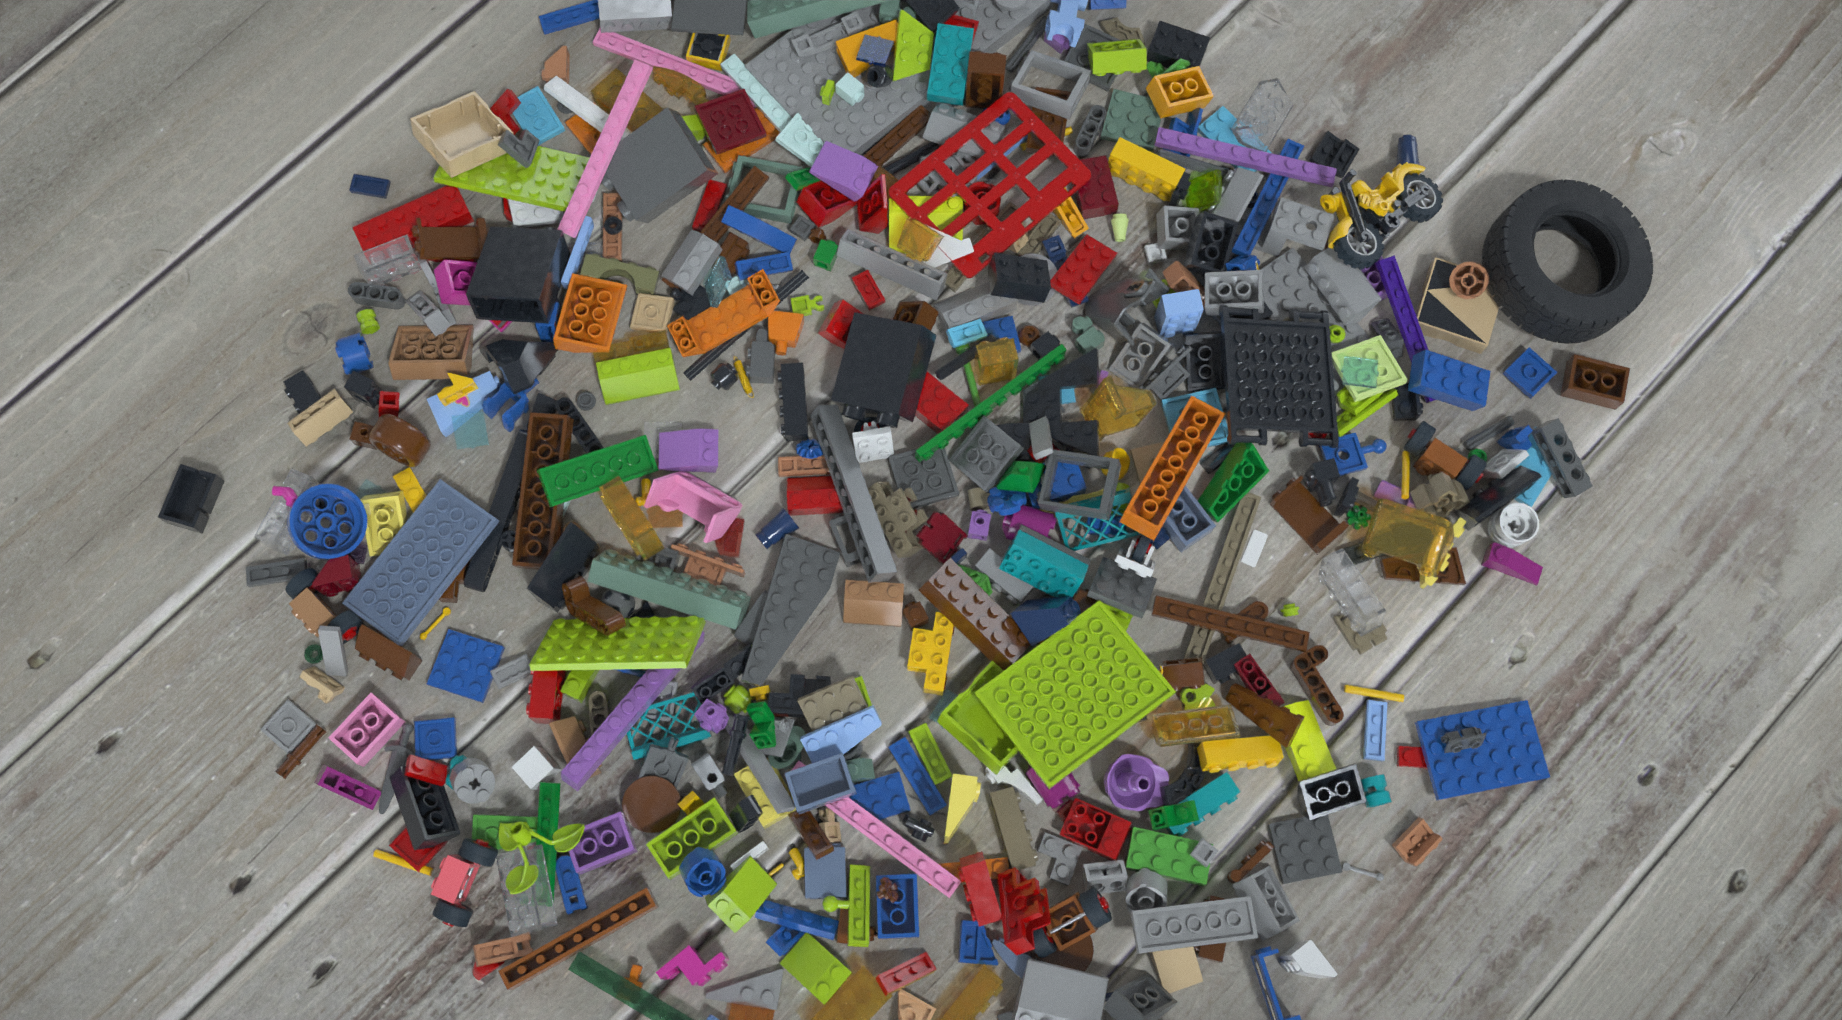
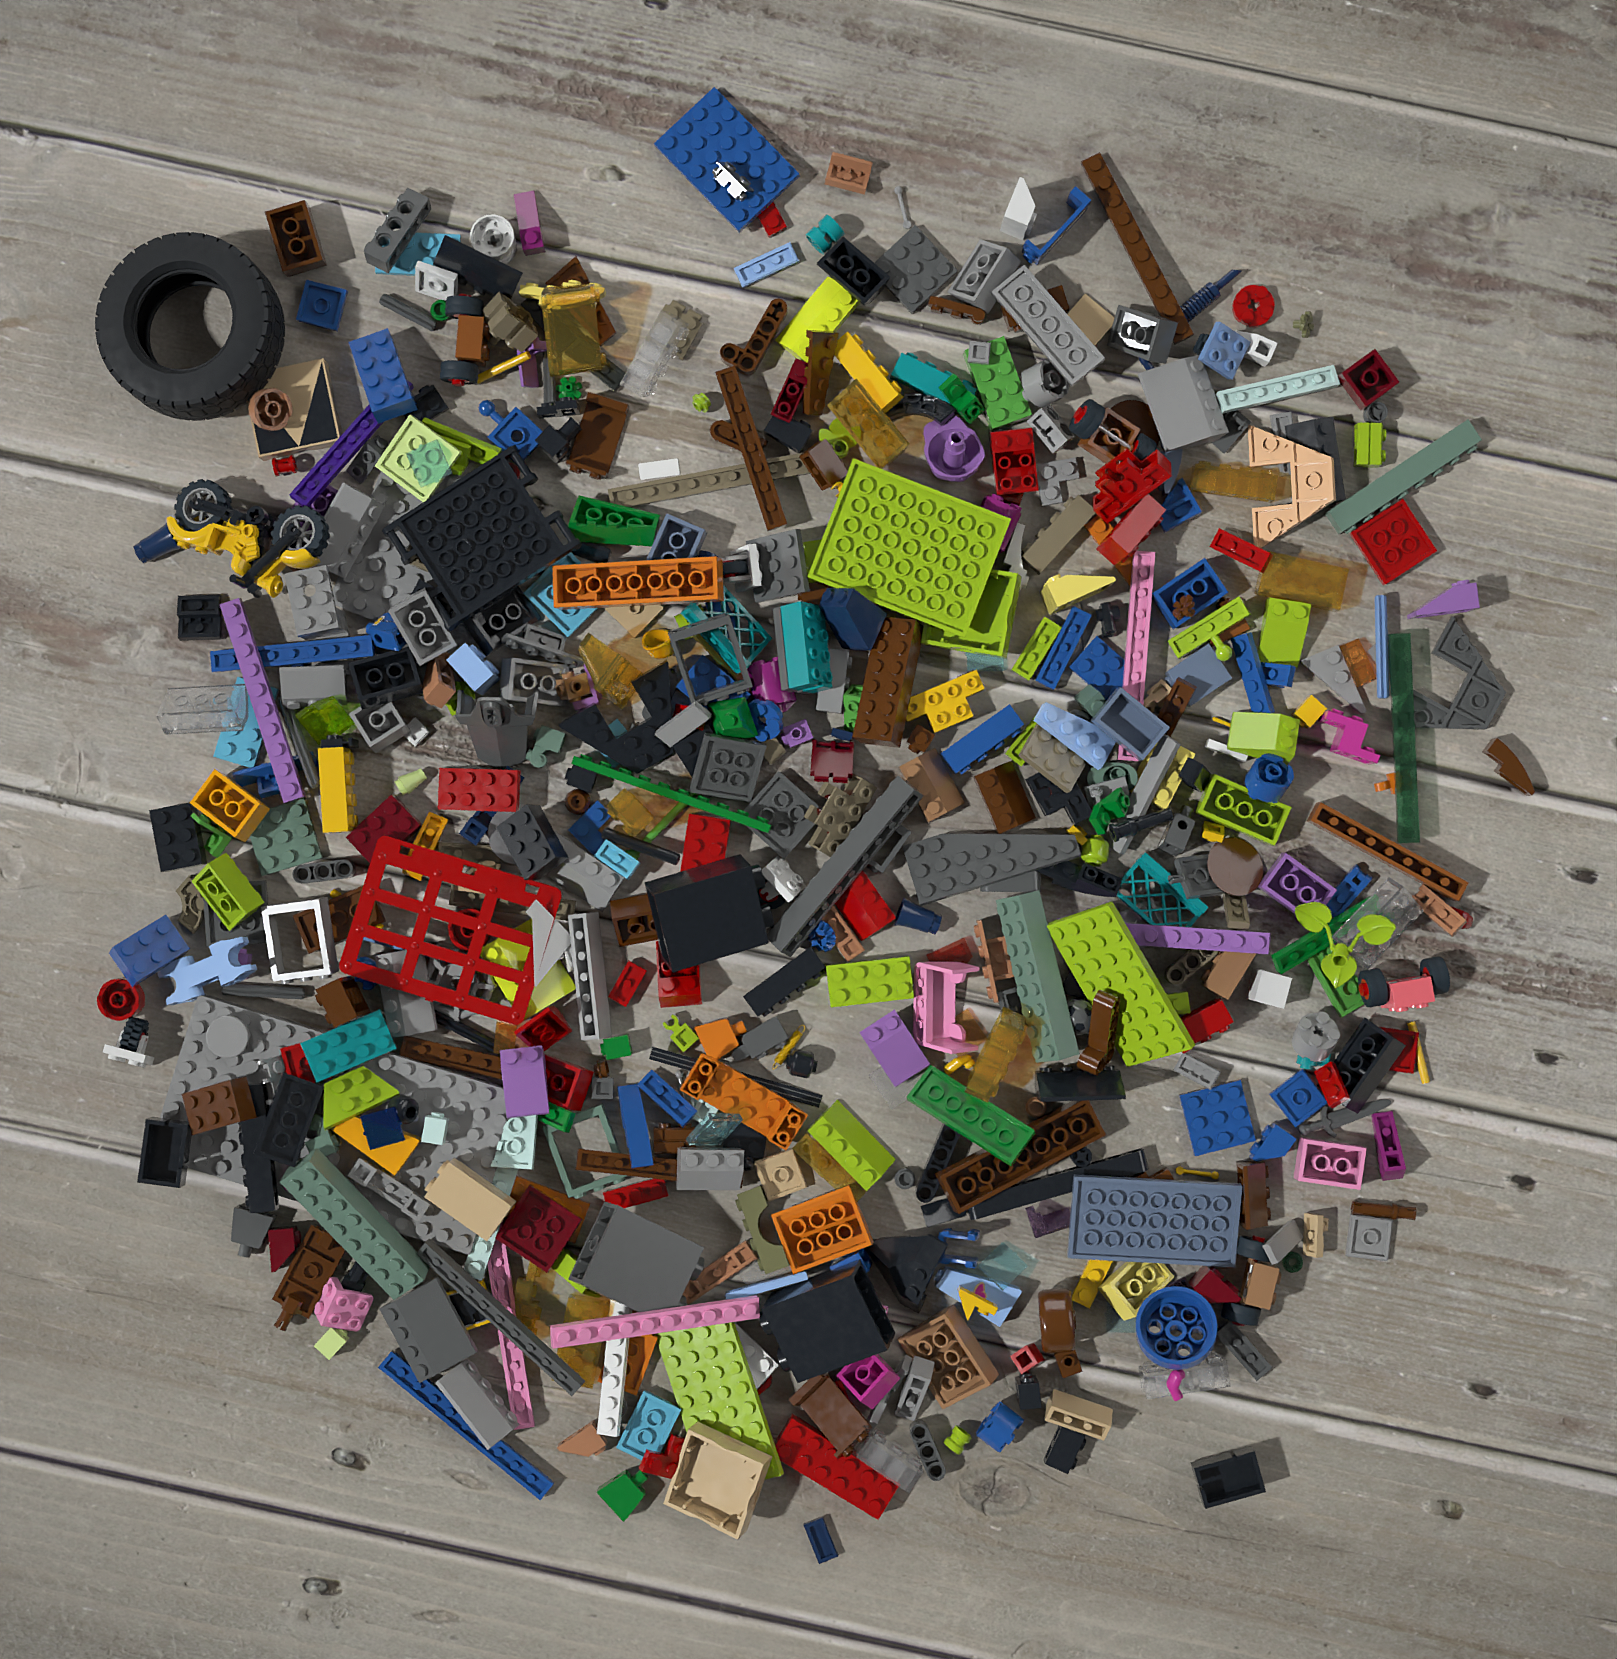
camera: 120 degrees left, 15 degrees up
dark grey plate [498,129,540,168] -> none
black plate [604,217,623,235] -> none
medium lavender brick [695,699,729,734] -> none
yellow arm [789,848,805,880] -> none
lime plate [820,79,835,106] -> none
clear yellow torso [897,218,944,262] -> none
lime plate [1330,325,1345,343] -> none
yellow bar [1344,685,1404,702] -> none
blue slope [1496,425,1533,451] -> none
none -> red bush [272,455,297,477]
none -> dark grey plate [417,1238,585,1396]
none -> tan brick [424,1157,516,1241]
none -> medium nougat brick [555,671,591,703]
none -> green torso [596,1470,649,1522]
none -> lime brick [826,956,914,1008]
none -> blue brick [941,704,1024,775]
none -> reddish brown slope [973,761,1036,834]
none -> clear purple bracket [1025,1205,1070,1239]
none -> dark tan plate [1223,892,1250,931]
none -> blue slope [1249,1122,1296,1161]
none -> yellow brick [1291,695,1327,728]

